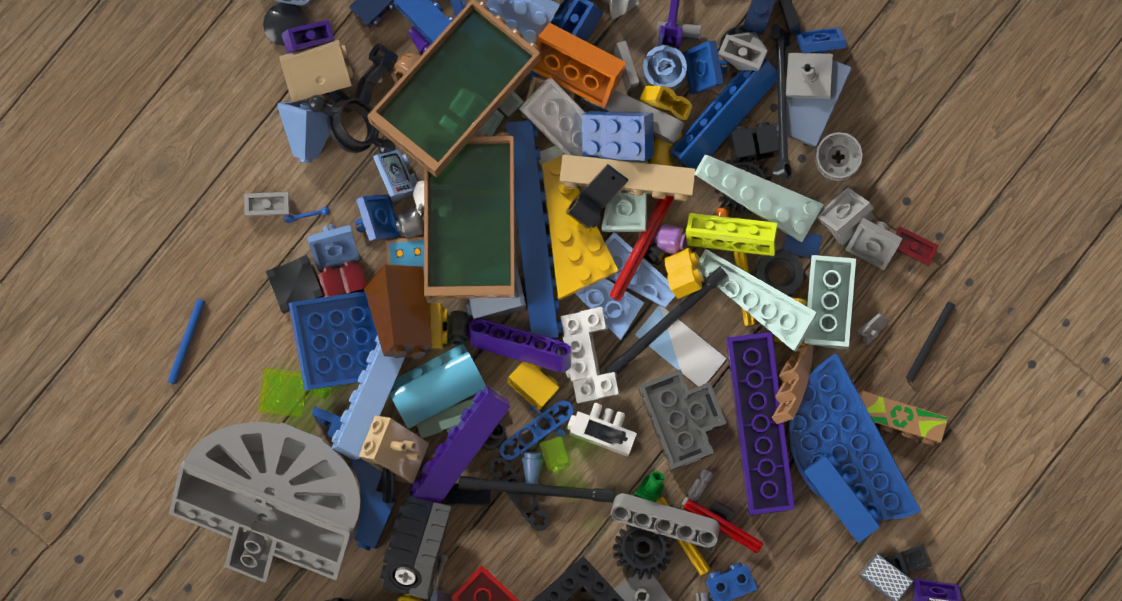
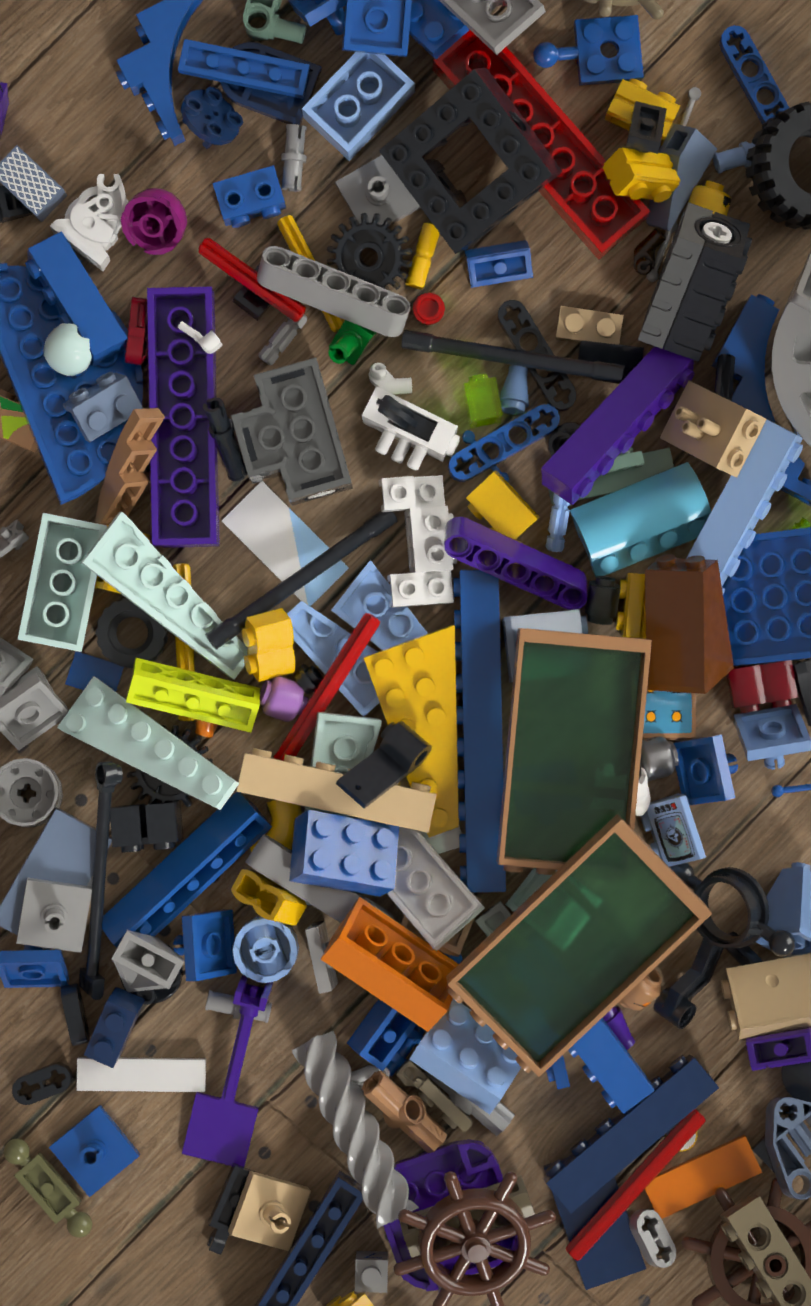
camera: 170 degrees left, 5 degrees up
none -> light aqua hair [43,323,92,376]
none -> white piece [50,174,129,272]
none -> sand blue bracket [63,372,143,442]
none -> magenta cylinder [121,188,187,255]
none -> dark red piece [125,297,148,365]
none -> white hand [178,321,222,354]
none -> black pin [203,397,247,482]
none -> white arm [368,363,412,395]
none -> yellow piece [405,223,440,290]
none -> red plate [413,293,445,325]
none -> blue slope [465,240,533,288]
none -> light blue axle [546,493,571,552]
none -> tan plate [555,306,624,345]
none -> dark brown arm [634,228,667,275]

